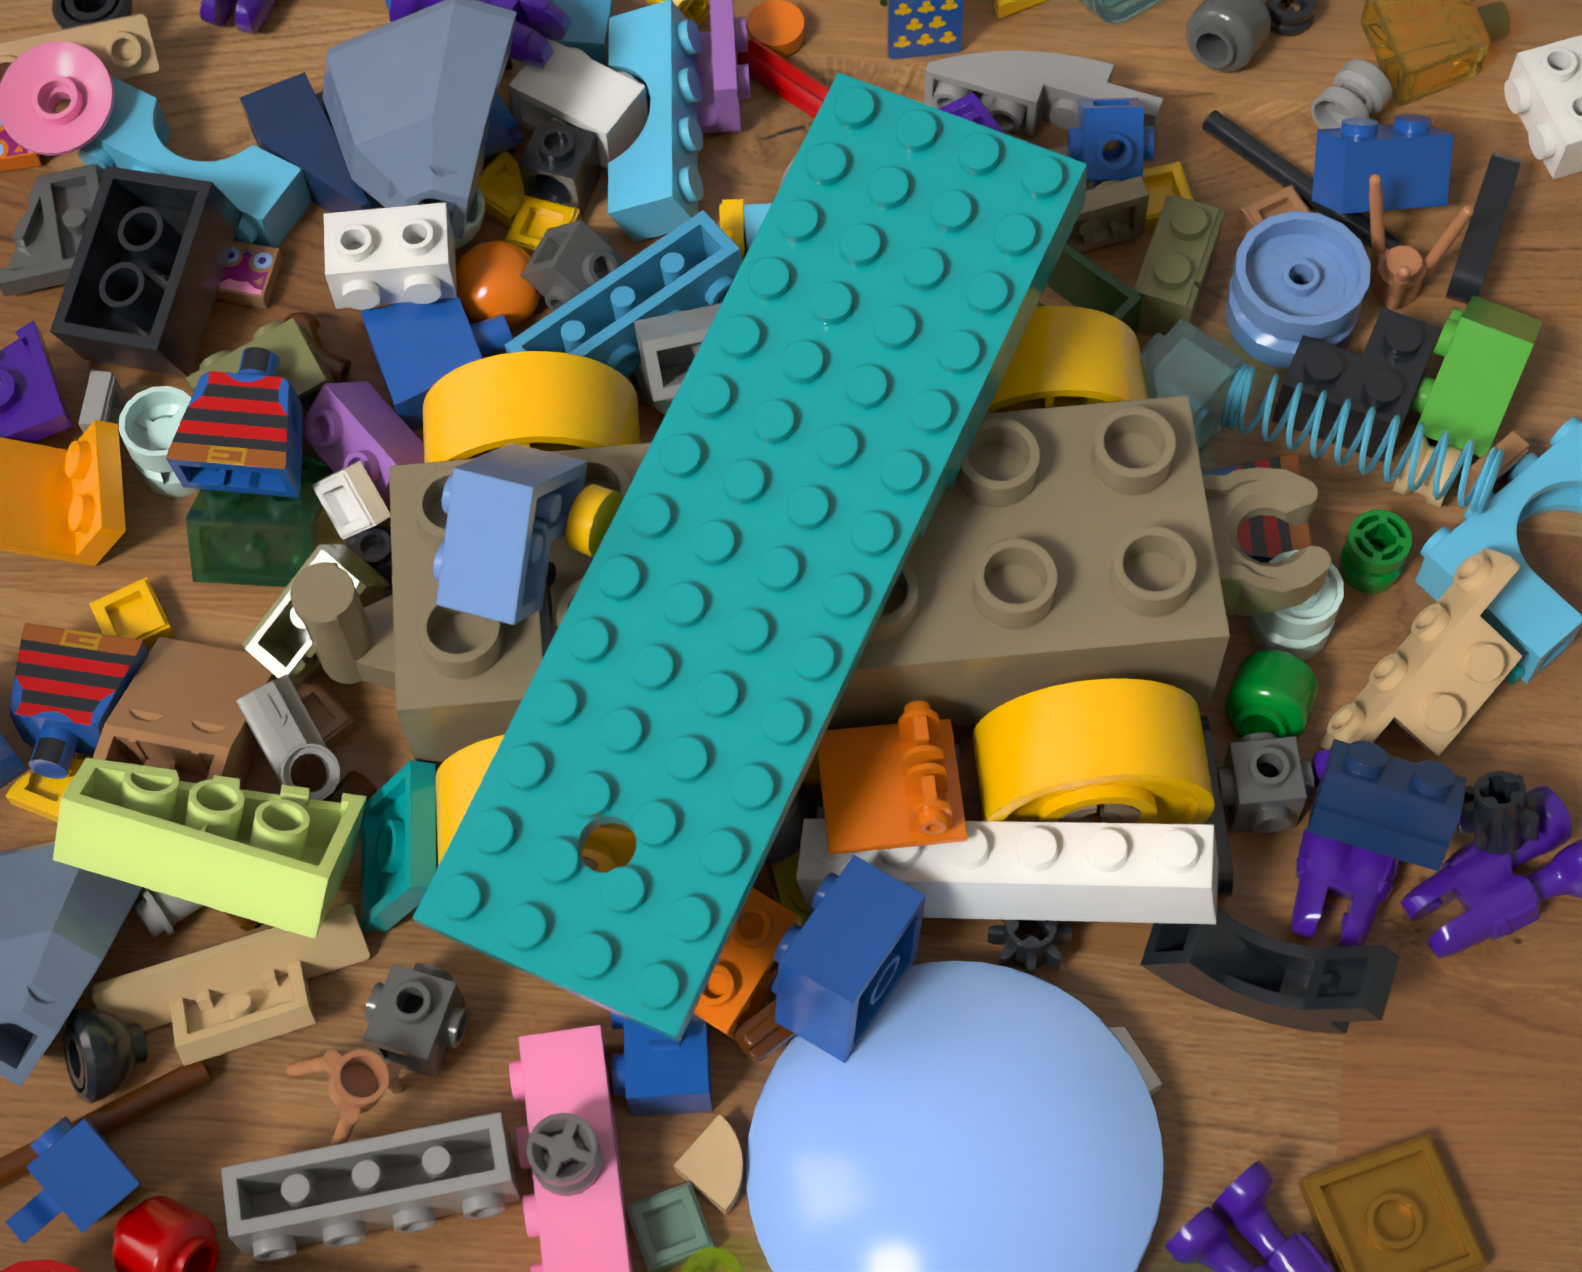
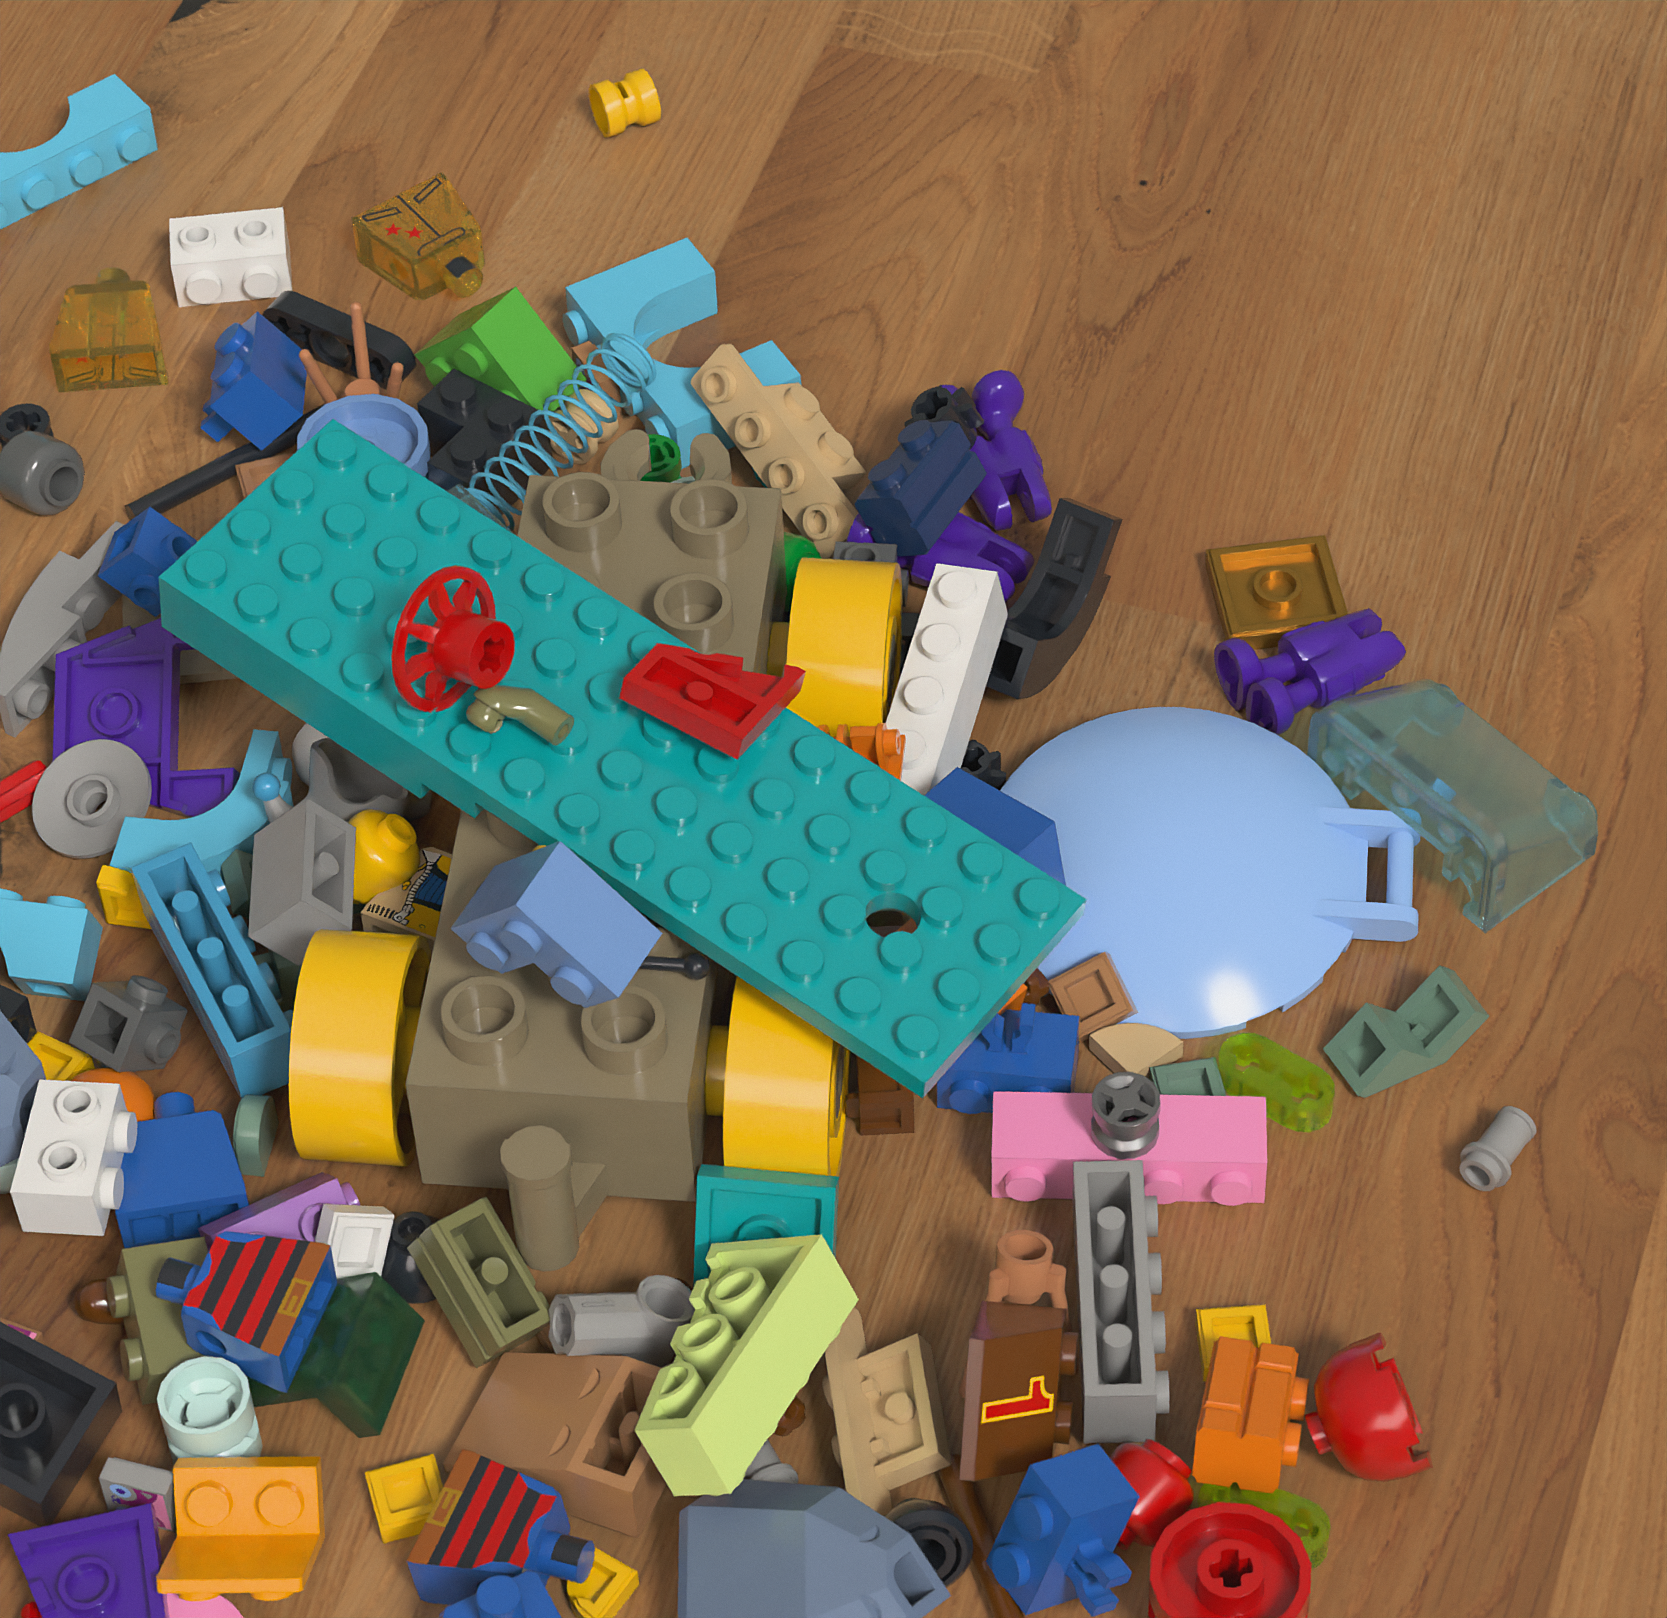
camera: 80 degrees left, 15 degrees down
dark grey brick [363,963,469,1078] -> none
light grey wheel [1310,59,1393,129] -> none
none -> red wheel [391,565,515,712]
none -> olive arm [466,685,574,746]
none -> red wing [619,643,806,760]
none -> reddish brown slope [959,1301,1079,1481]
none -> medium nougat tile [1048,952,1138,1043]

